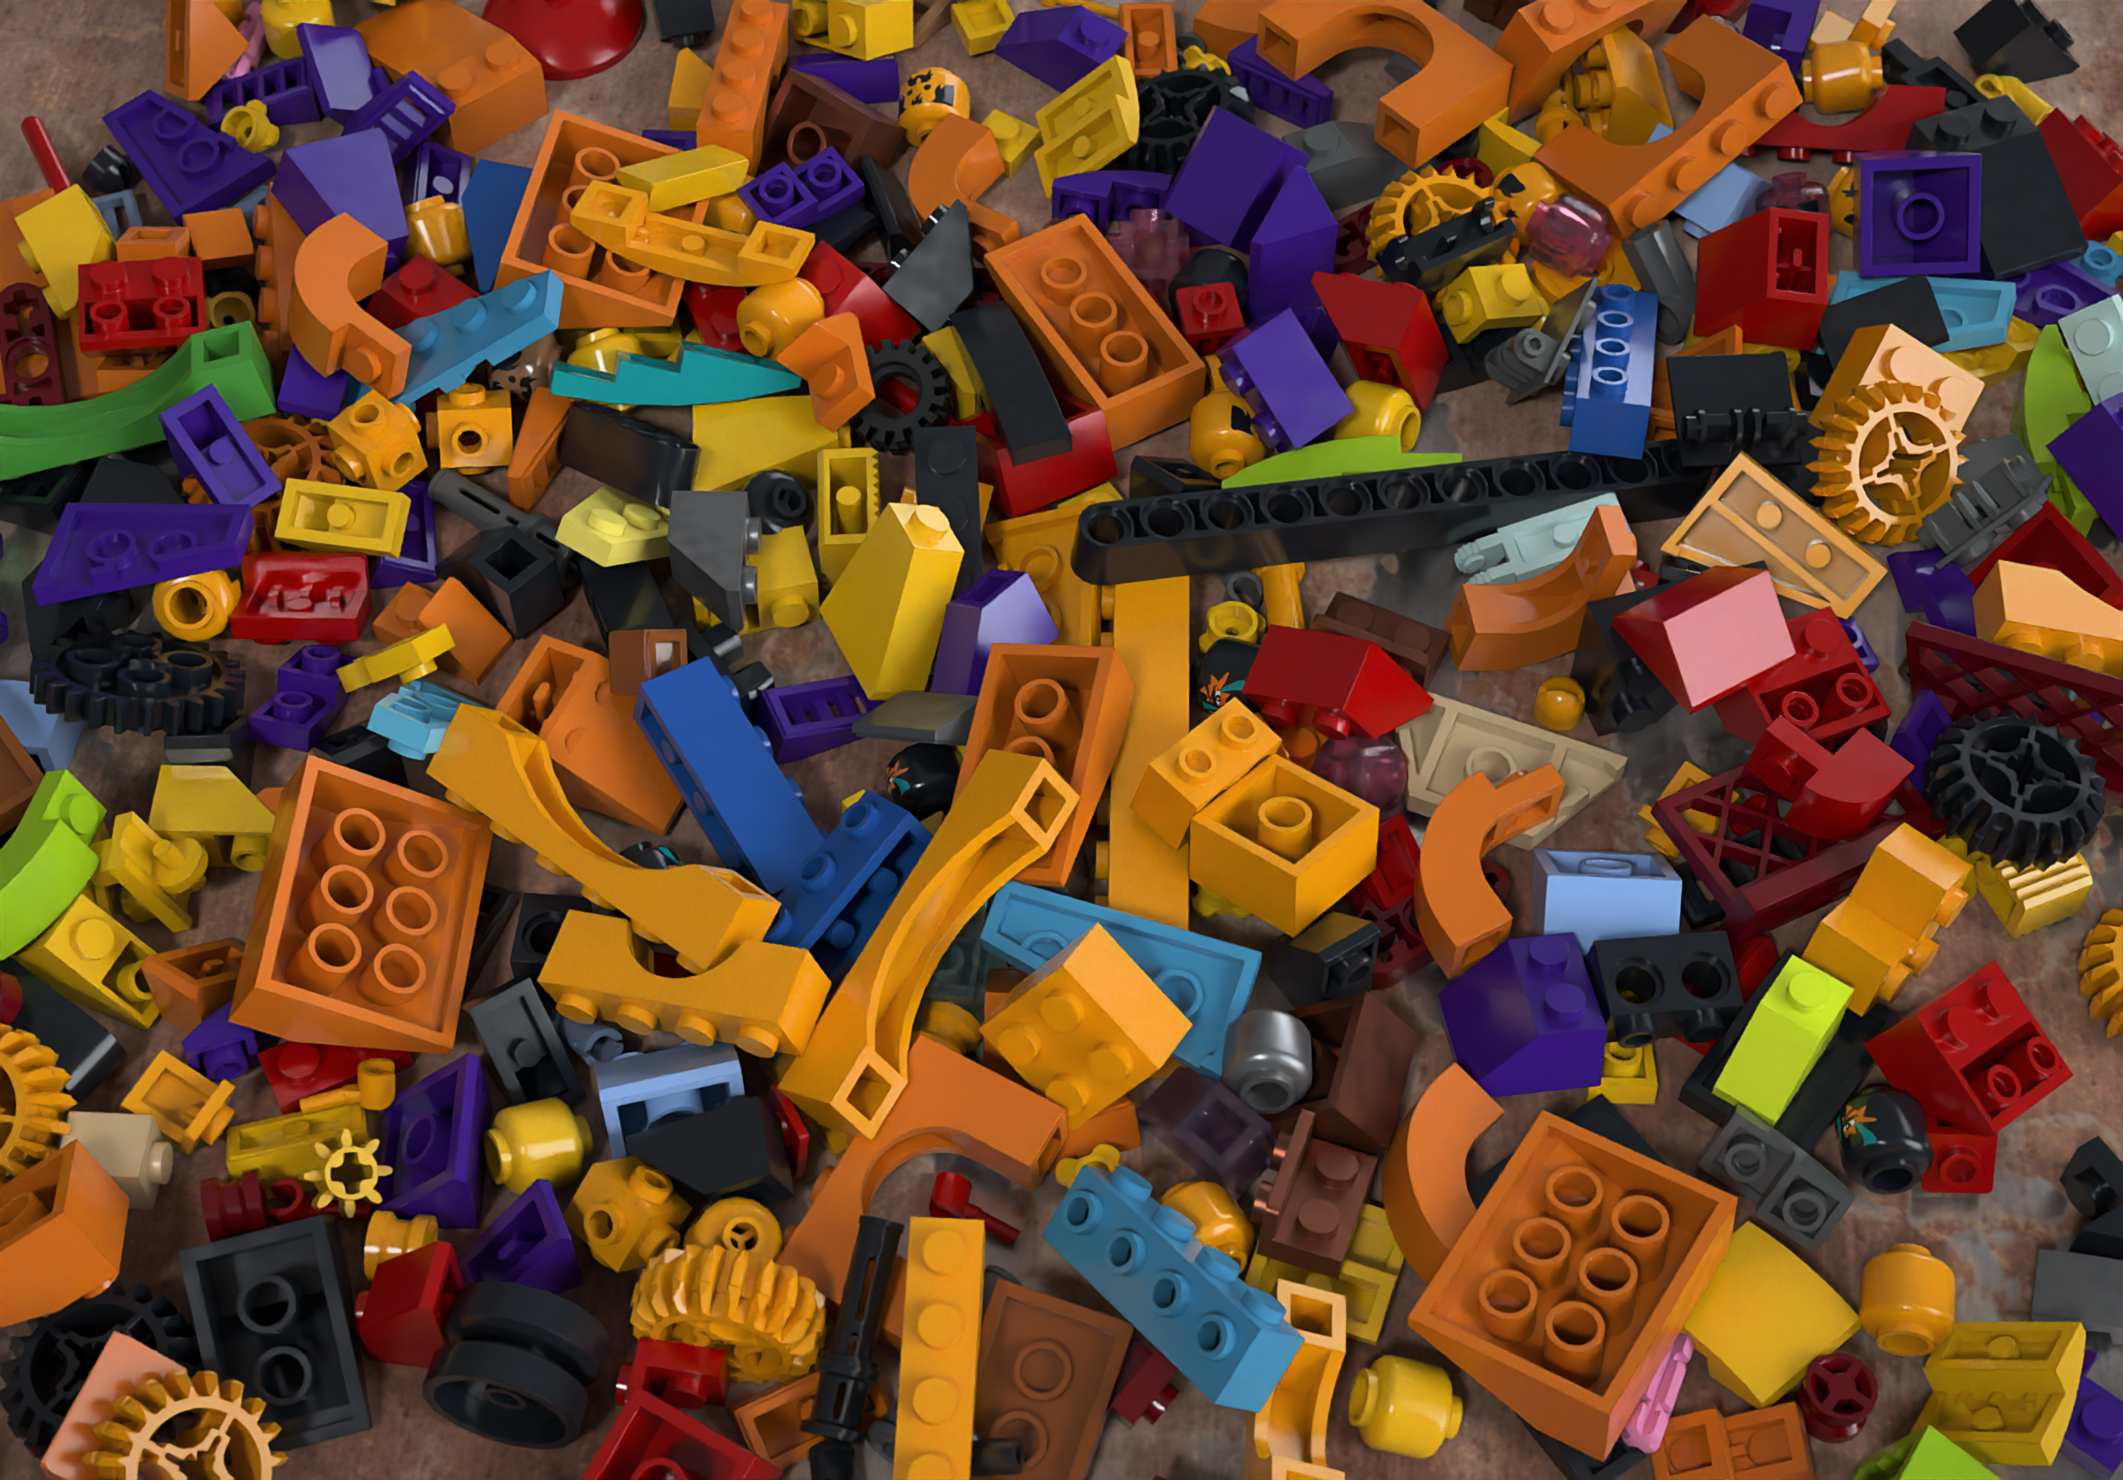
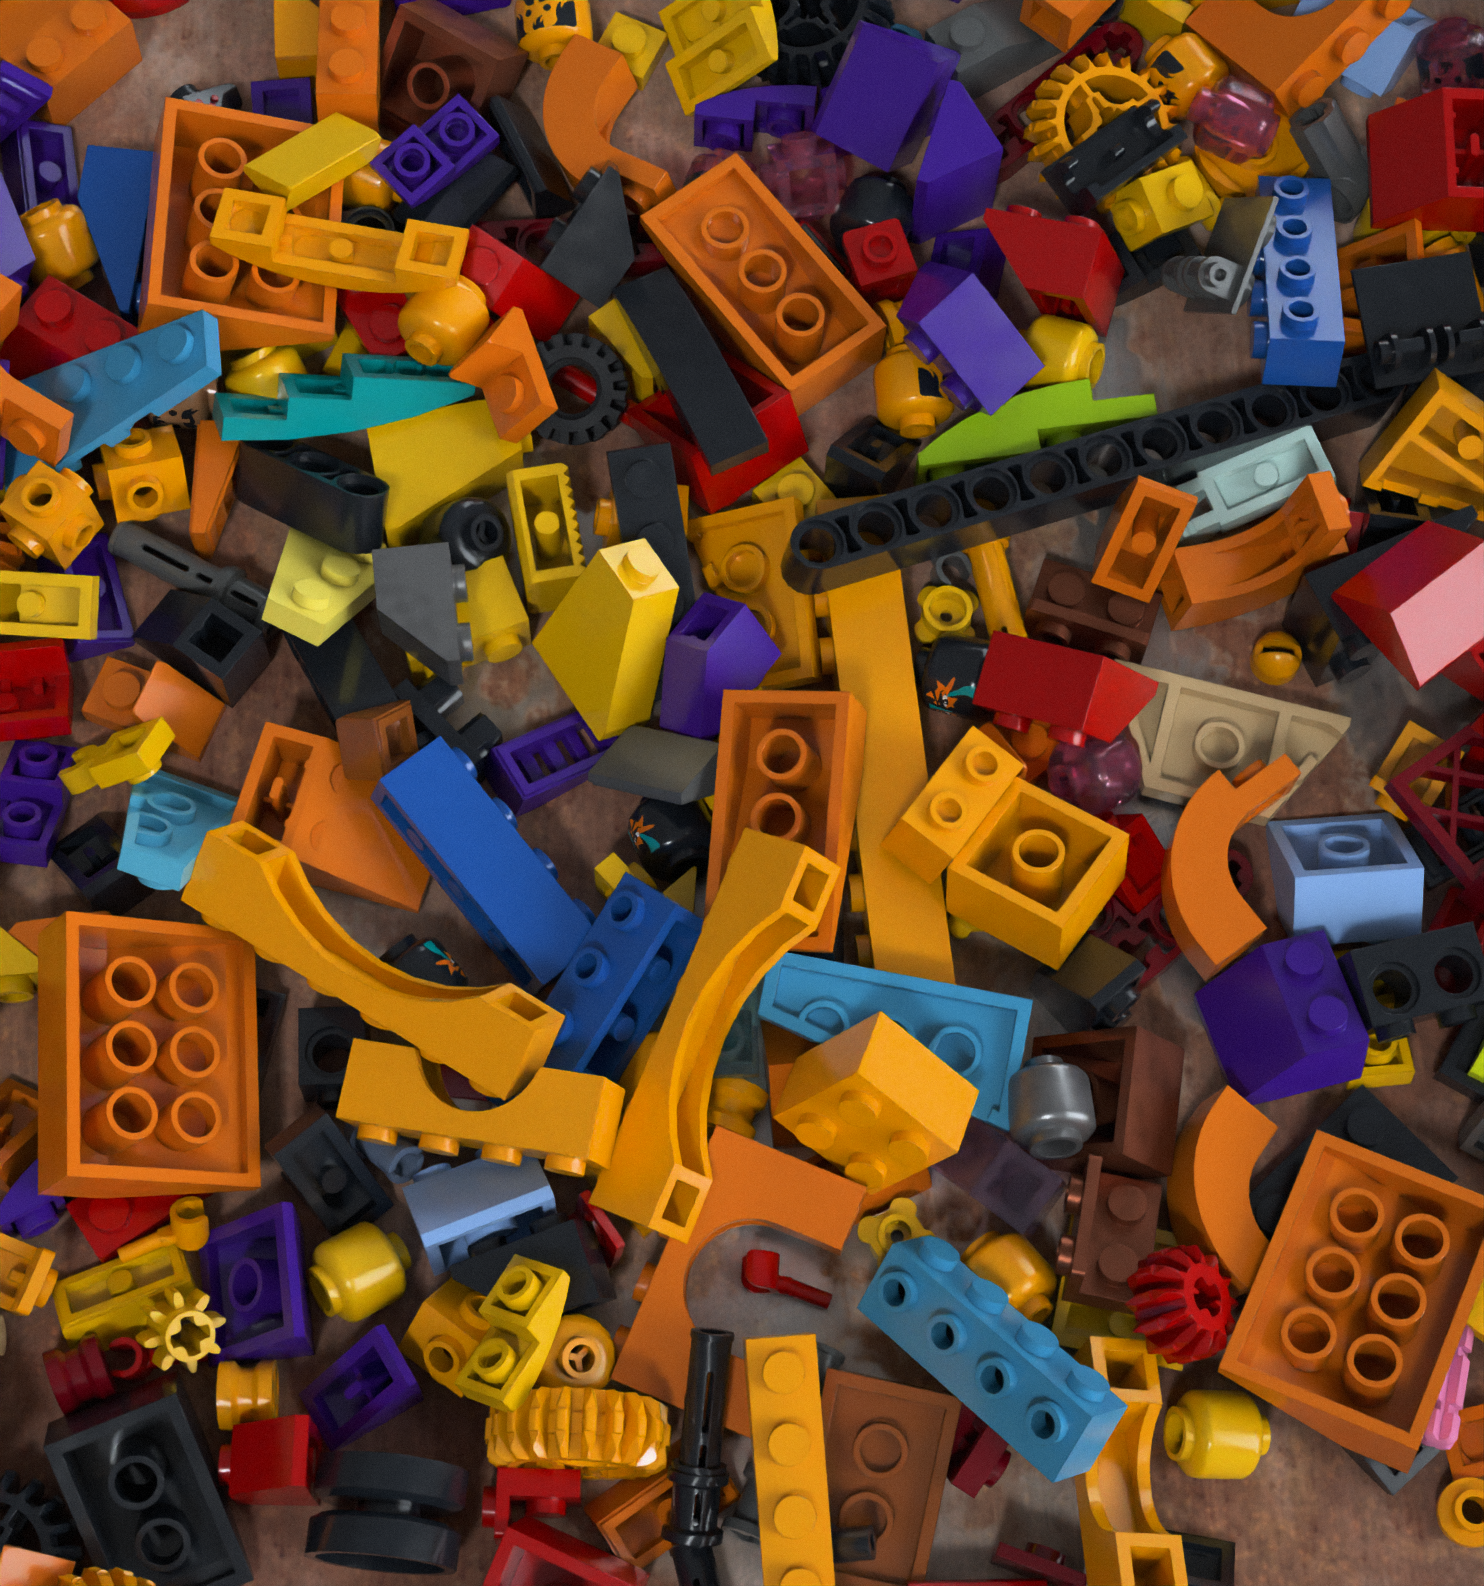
camera: 10 degrees left, 15 degrees up
none -> yellow slope [454,1254,570,1413]
none -> orange slope [1091,475,1198,603]
none -> red gear [1124,1245,1239,1364]

